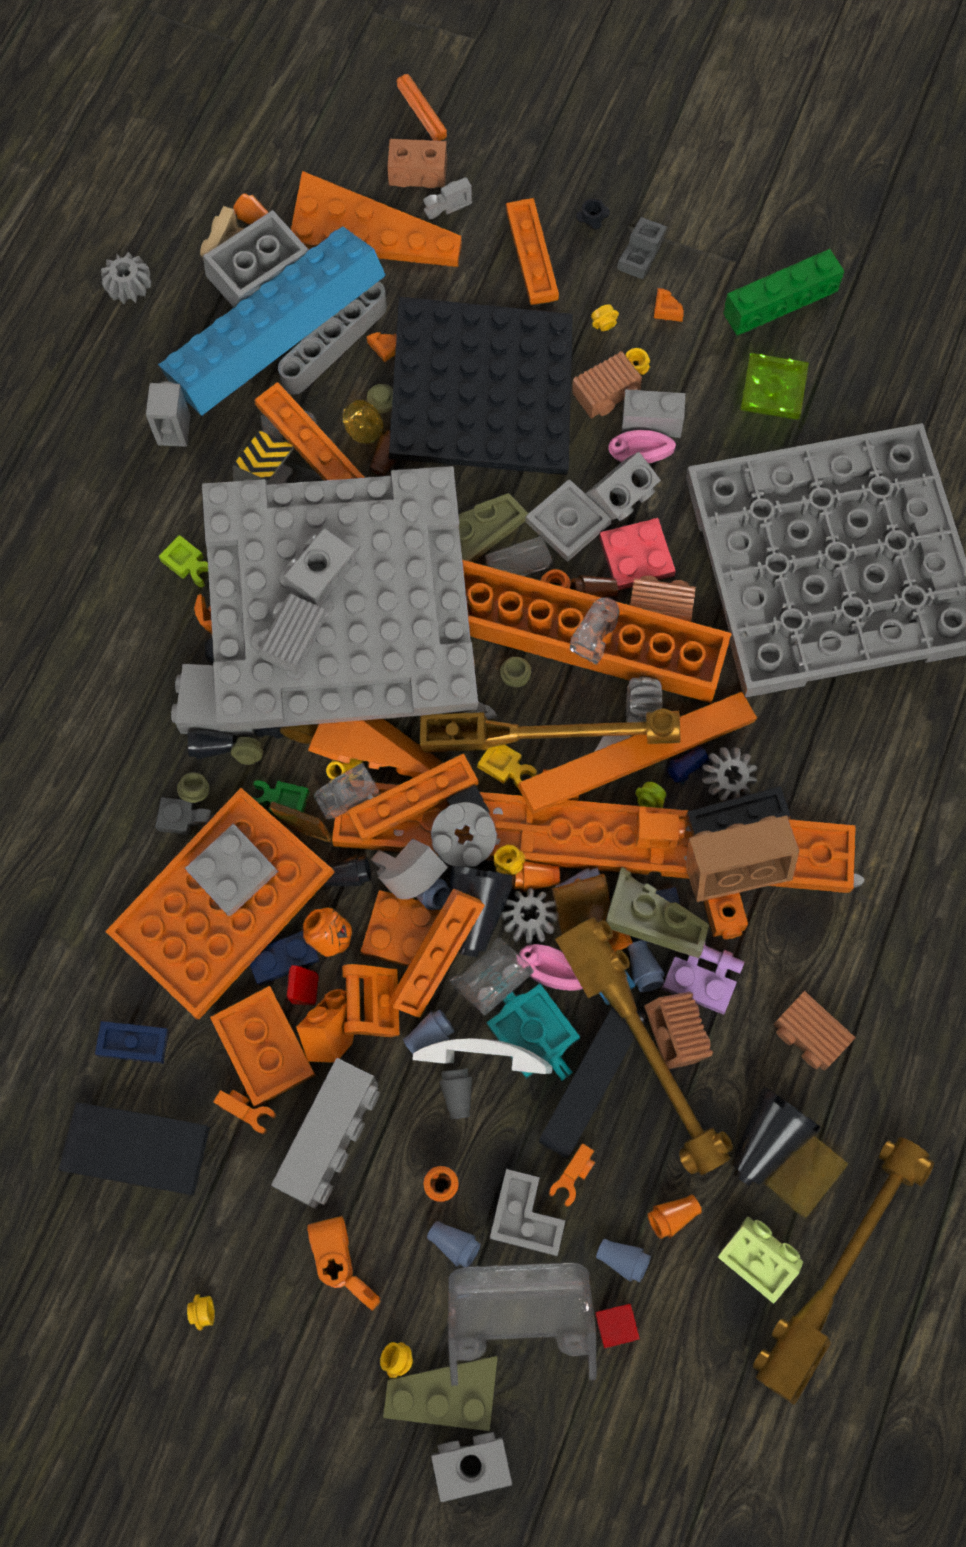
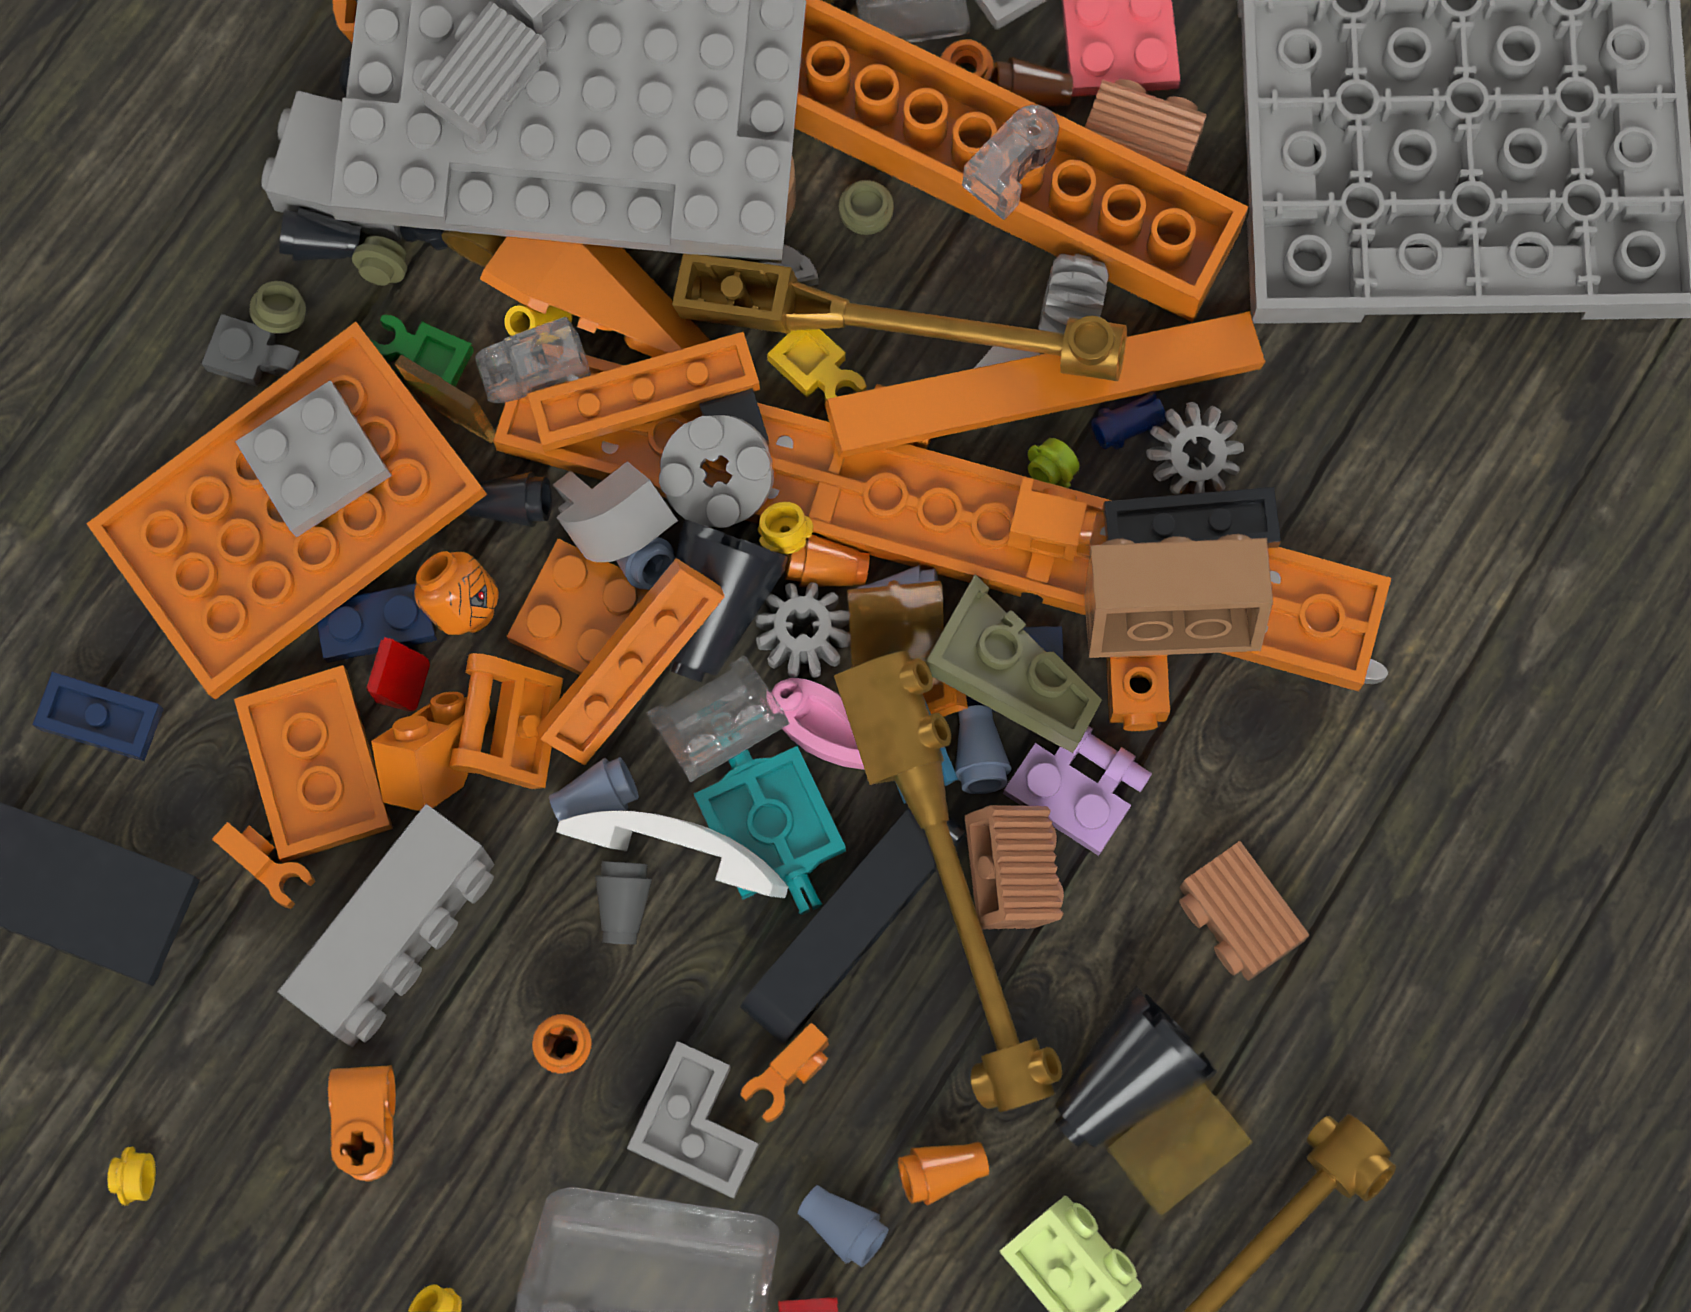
camera: 10 degrees right, 5 degrees up
orange tile [345,1276,381,1311] -> none
sand blue cone [427,1221,481,1268] -> none

